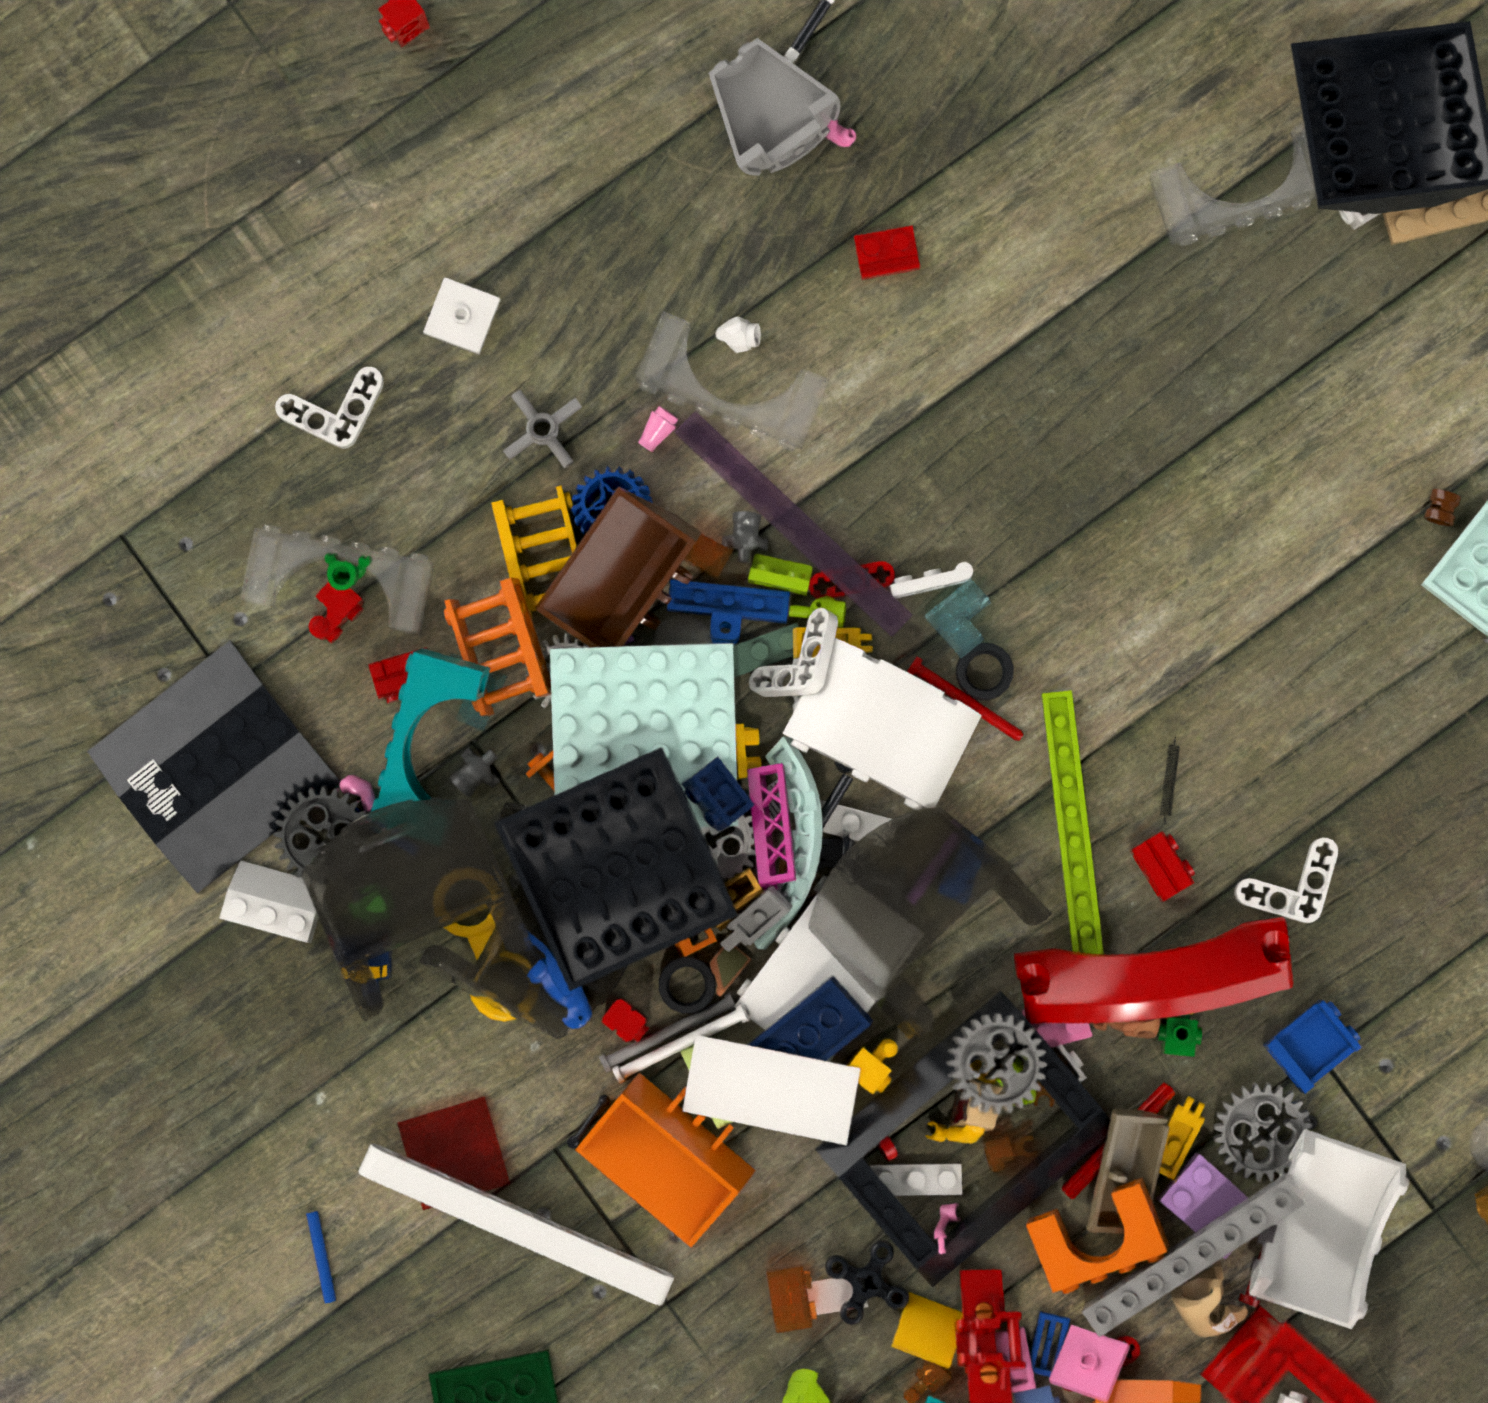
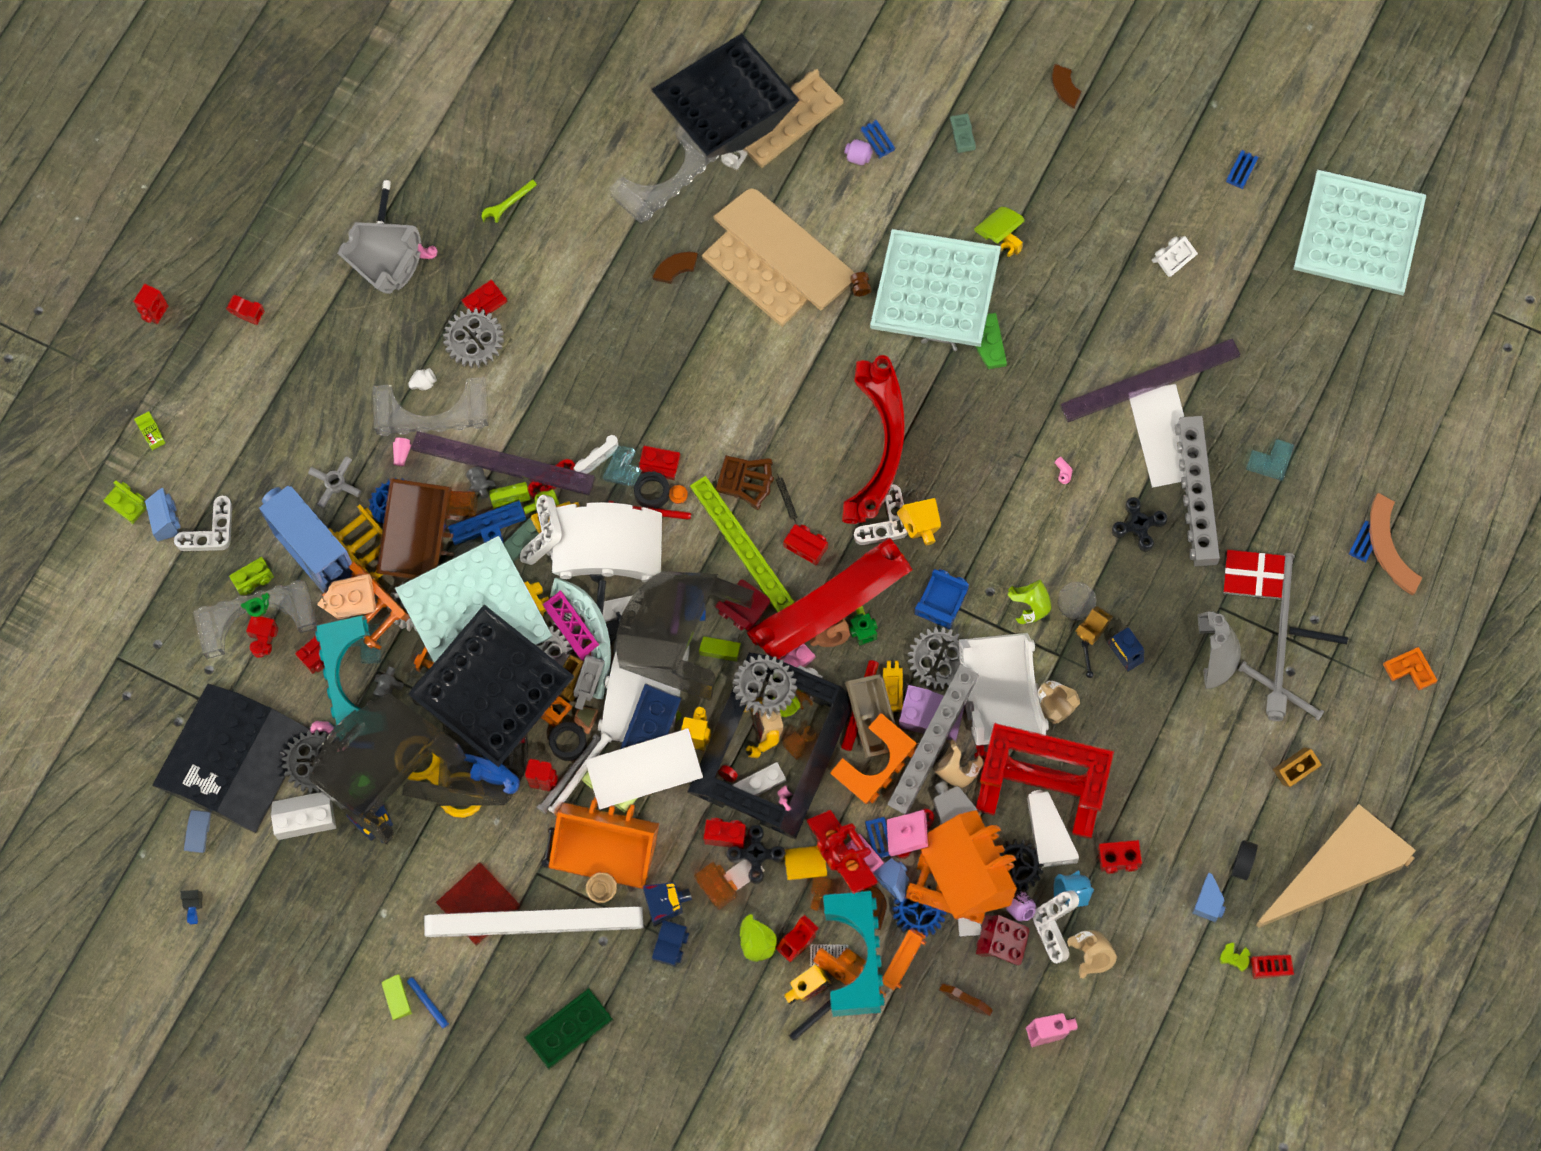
camera: 25 degrees left, 15 degrees down
white plate [423,277,501,355] -> none
dark blue bracket [682,757,755,832] -> none
none -> lime bracket [103,480,147,524]
none -> lime leg [134,411,166,451]
none -> medium blue slope [145,488,181,541]
none -> pearl dark grey piece [180,890,203,925]
none -> sand blue slope [184,810,211,853]
none -> red leg [226,295,265,325]
none -> lime bracket [229,557,274,596]
none -> medium blue brick [259,486,353,593]
none -> light nougat tile [317,574,376,620]
none -> lime slope [381,974,412,1021]
none -> light grey gear [443,308,504,368]
none -> lime piece [482,180,537,223]
none -> tan hair [586,873,617,903]
none -> red plate [638,446,681,480]
none -> dark blue torso [643,882,692,926]
none -> dark blue brick [652,920,690,967]
none -> reddish brown tile [653,252,698,284]
none -> orange plate [669,485,688,504]
none -> lime slope [699,636,741,662]
none -> tan slope [702,189,854,327]
none -> red brick [704,818,746,849]
none -> dark red bracket [715,579,771,631]
none -> reddish brown plate [716,455,774,510]
none -> red panel [842,355,904,524]
none -> yellow torso [897,498,941,546]
none -> light grey torso [933,781,977,825]
none -> lime piece [1007,579,1052,624]
none -> tan piece [1037,681,1080,724]
none -> black hinge [1081,640,1094,678]

